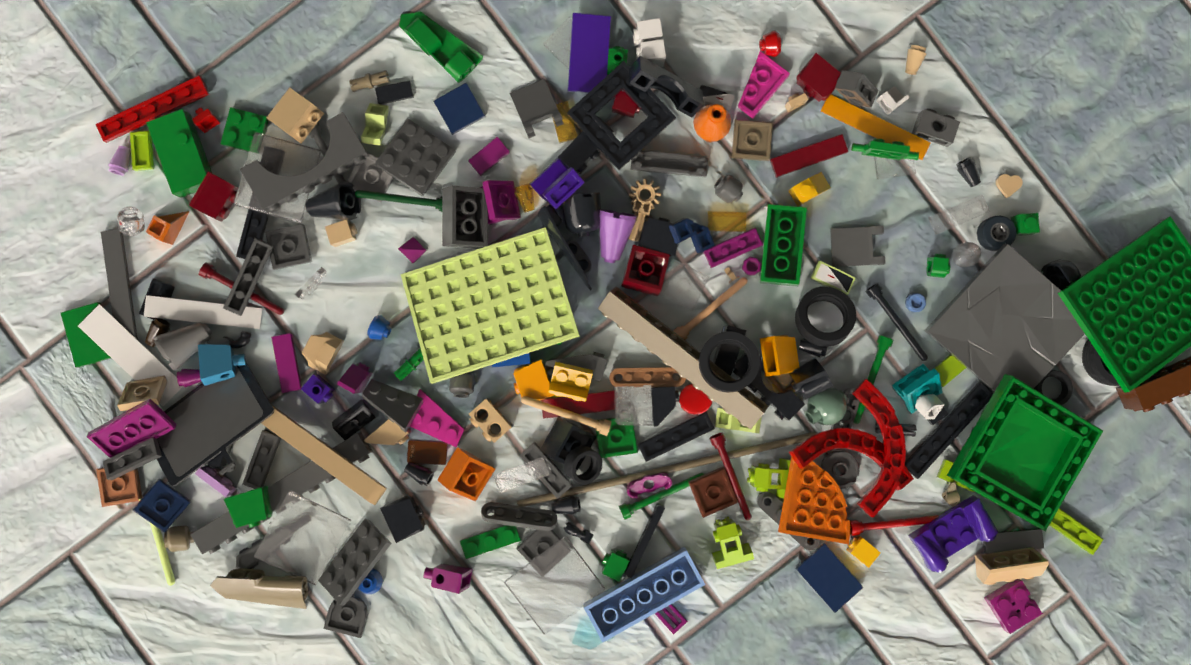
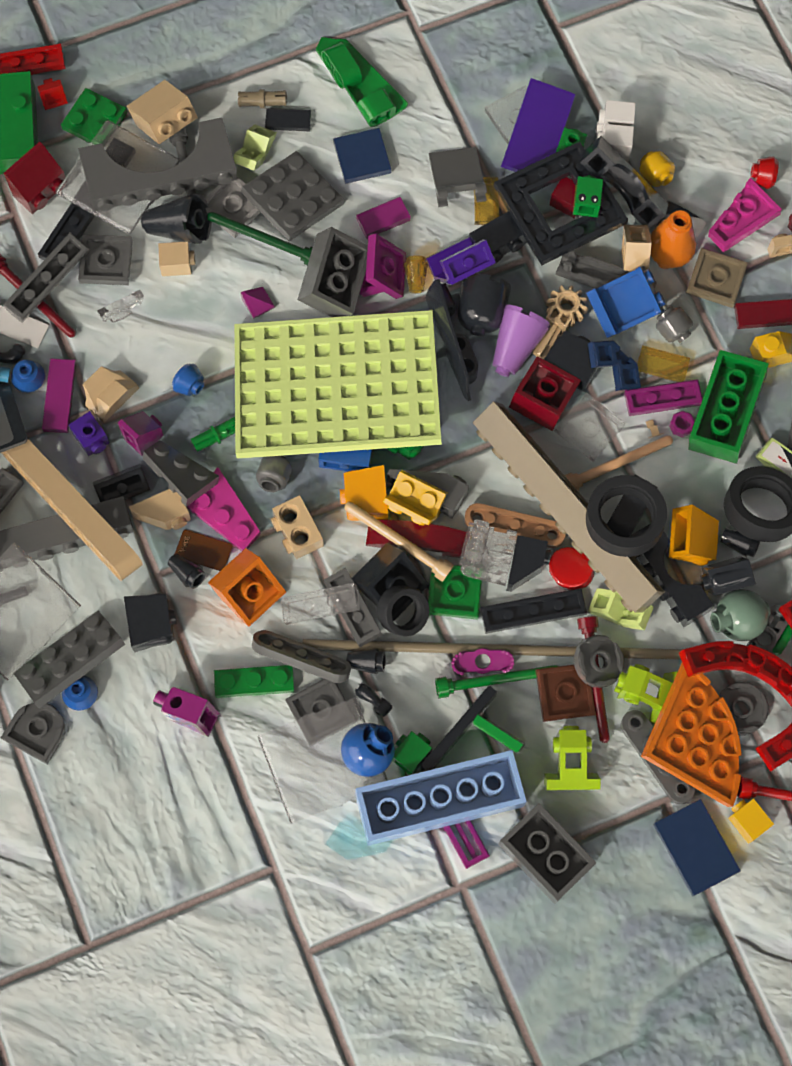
camera: 15 degrees right, 15 degrees down
none -> blue cone [11,360,45,393]
none -> blue brick [341,723,395,777]
none -> green tile [472,715,525,753]
none -> dark grey brick [498,803,596,904]
none -> green brick [573,176,603,217]
none -> dark grey tile [574,635,624,688]
none -> blue panel [586,266,666,338]
none -> tan brick [621,225,652,272]
none -> yellow head [639,151,675,187]

